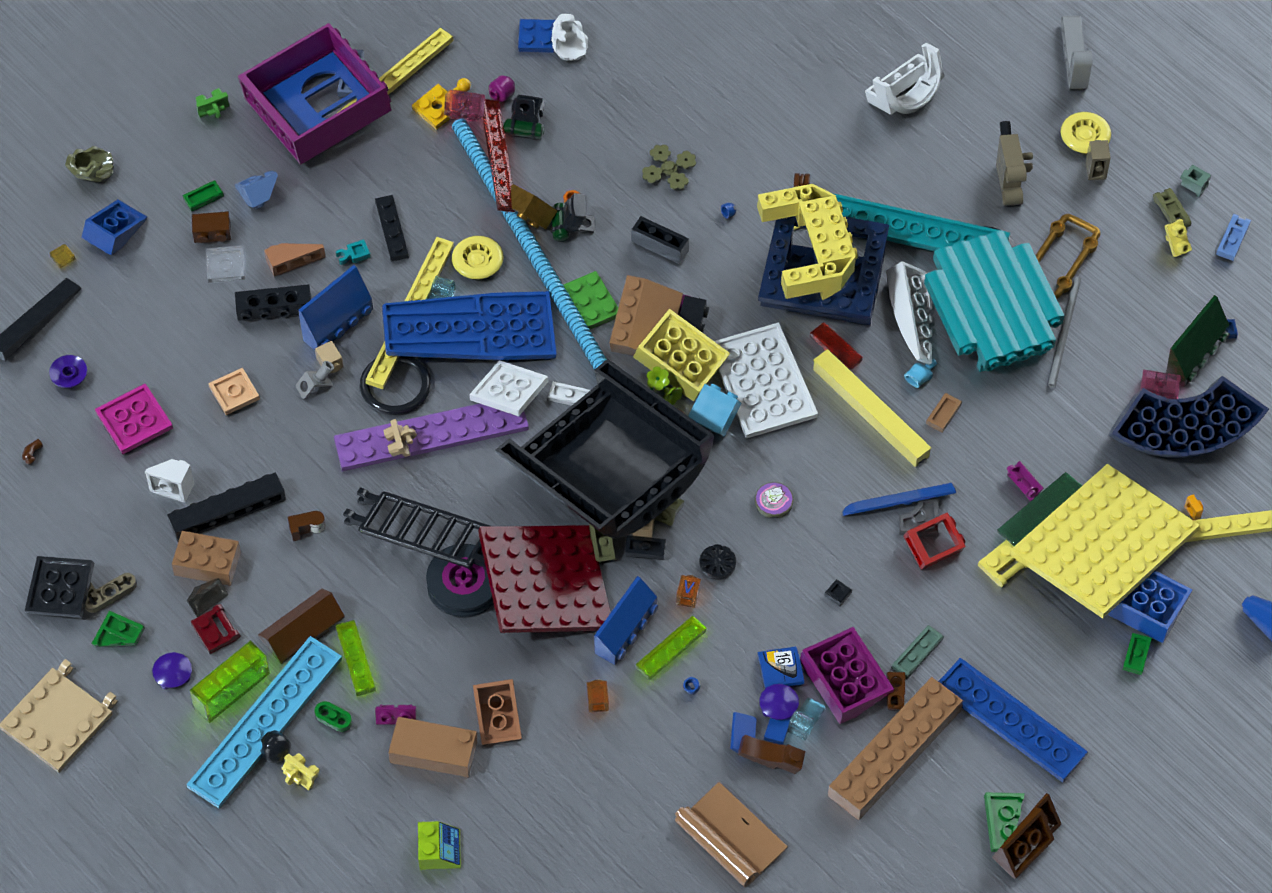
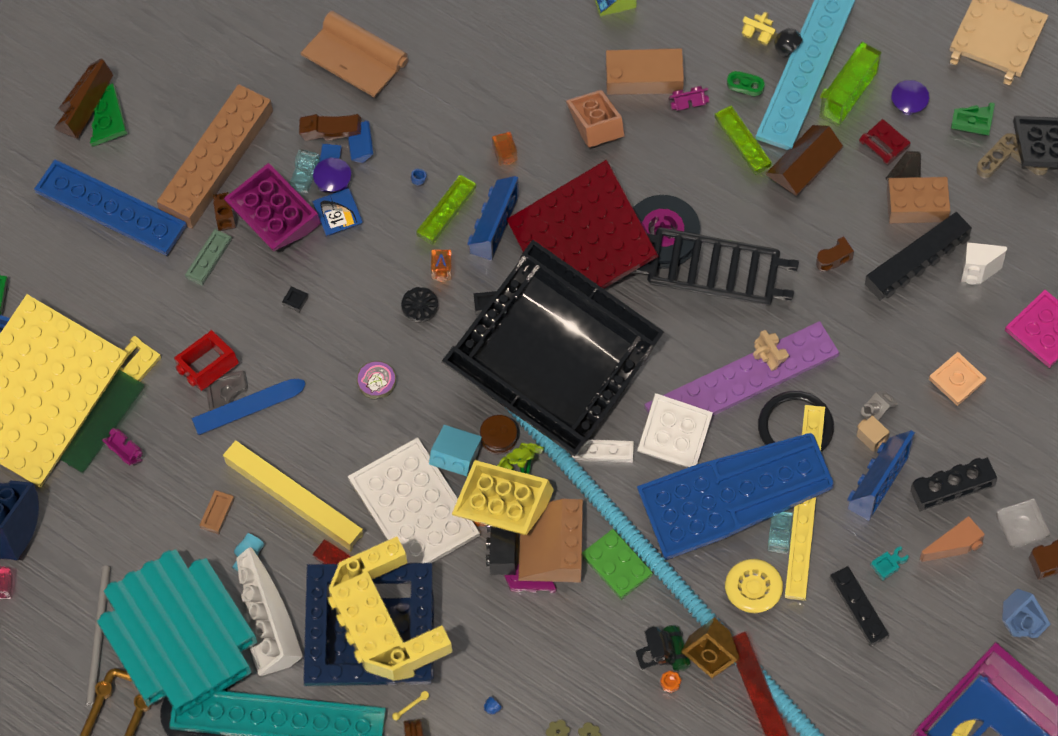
camera: 170 degrees right, 5 degrees up
black brick [632,216,689,264] -> none

